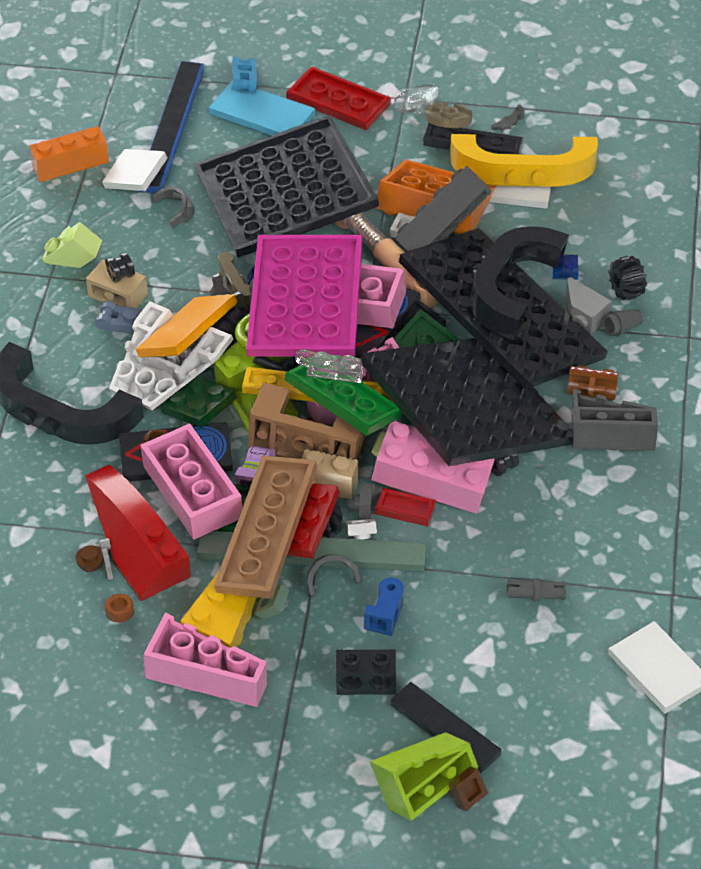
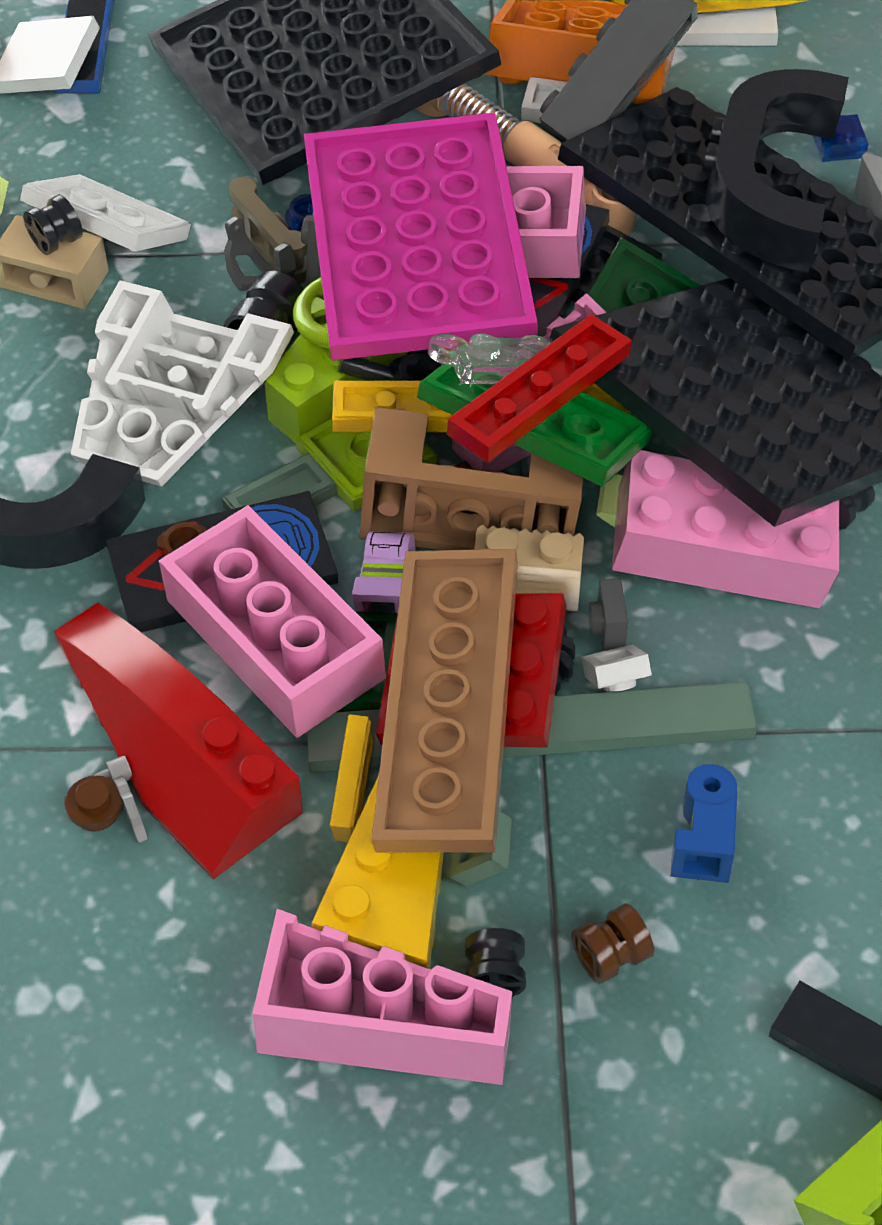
camera: 10 degrees left, 5 degrees up
sand blue plate [95,301,143,334] -> none
dark orange tile [105,594,134,623] -> none
light orange tile [135,294,237,358] -> none
dark grey helmet [152,186,195,228] -> none
dark green plate [160,376,237,428] -> none
dark grey helmet [306,554,361,597] -> none
black brick [336,649,396,695] -> none
red tile [375,488,436,527] -> none
none -> white tile [20,174,191,252]
none -> yellow tile [330,714,375,842]
none -> red plate [447,314,632,463]
none -> black wheel [465,928,526,997]
none -> reddish brown wheel [571,903,655,984]

